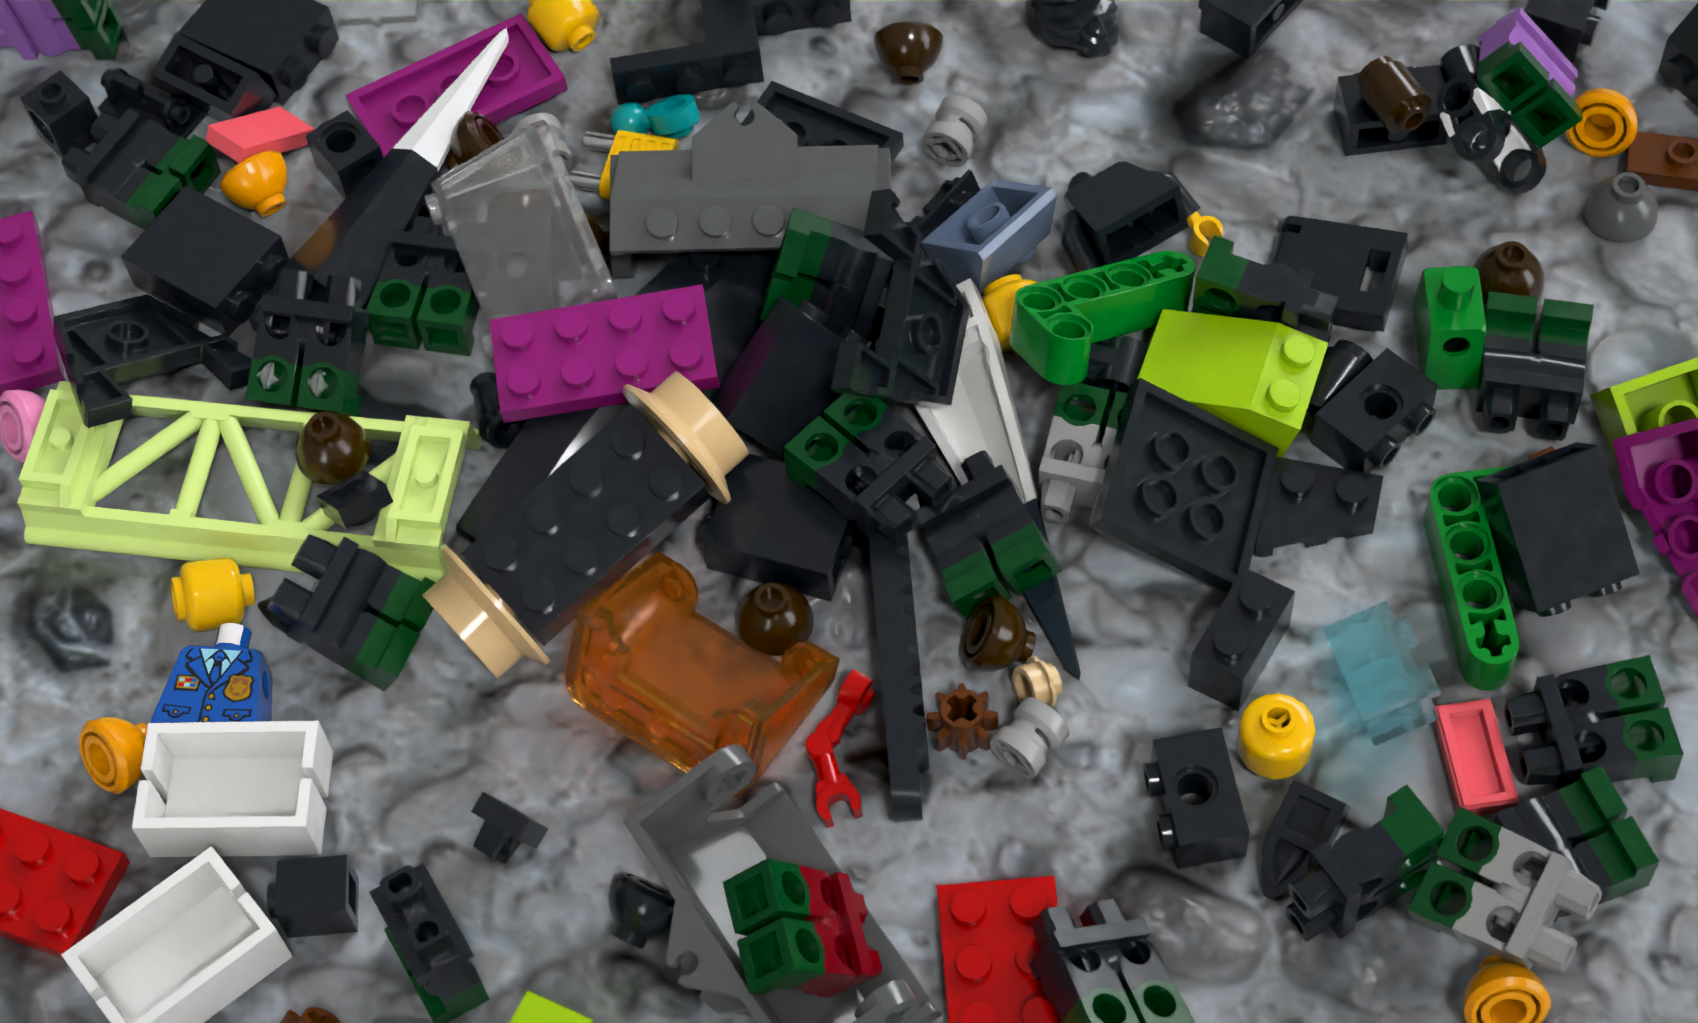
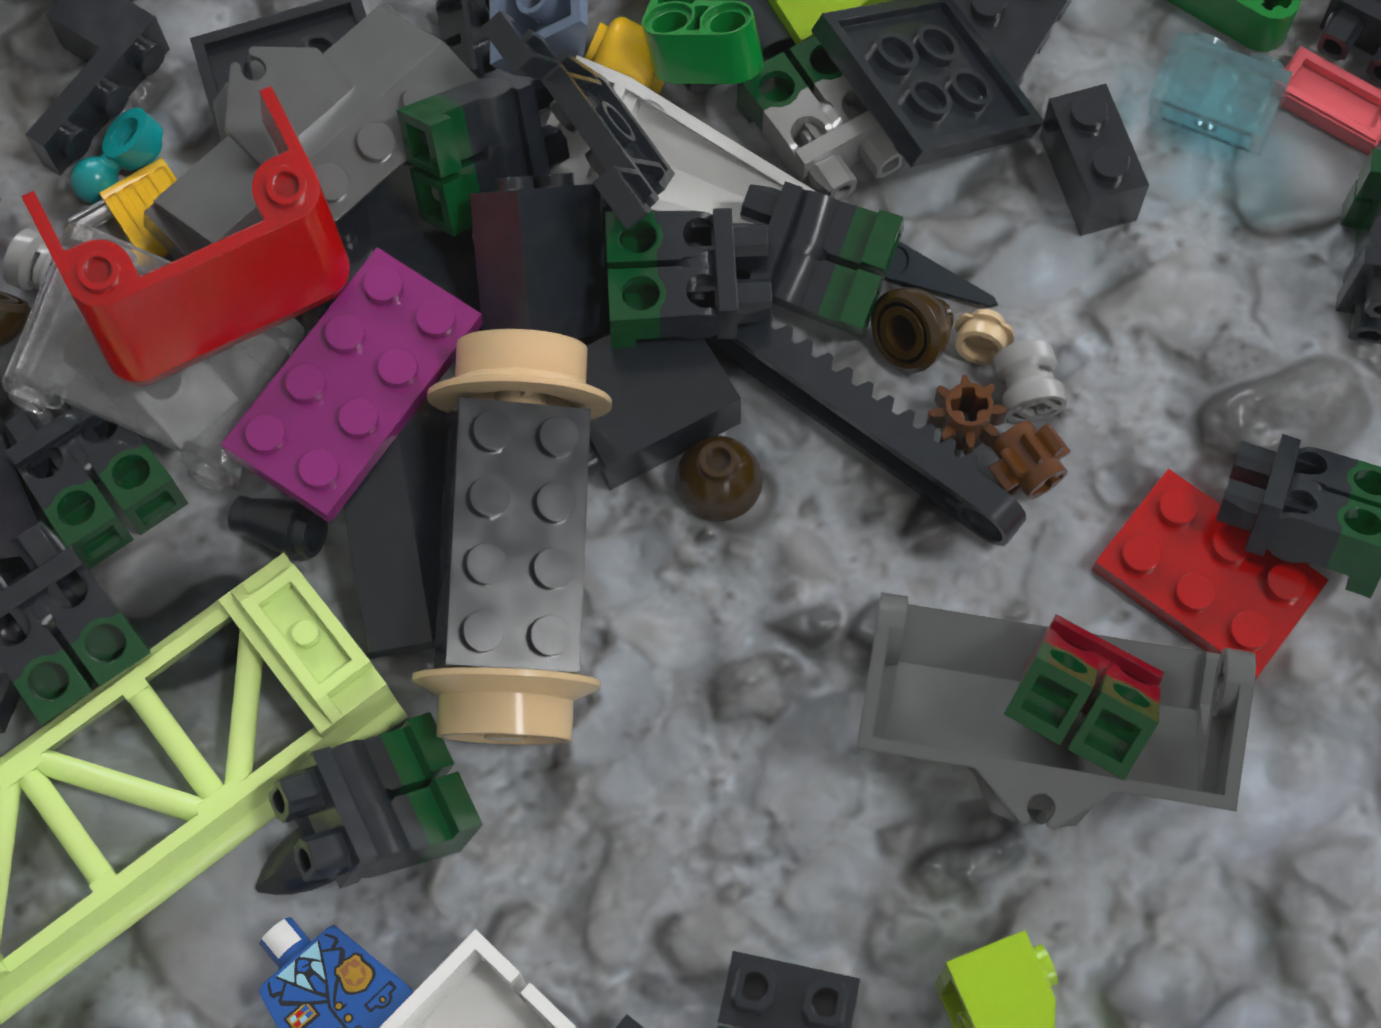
camera: 50 degrees left, 10 degrees up
yellow head [171,558,255,632] -> none
dark brown brick [295,412,371,484] -> none
black plate [316,470,393,529] -> none
black tile [471,792,548,864] -> none
clear orange windscreen [565,551,840,798] -> none
black brick [608,872,675,949] -> none
red piece [806,669,876,828] -> none
black brick [1143,727,1250,869] -> none
yellow head [1237,693,1316,780] -> none
black plate [1261,779,1350,899] -> none
none -> red windscreen [21,86,350,386]
none -> reddish brown gear [988,420,1071,500]

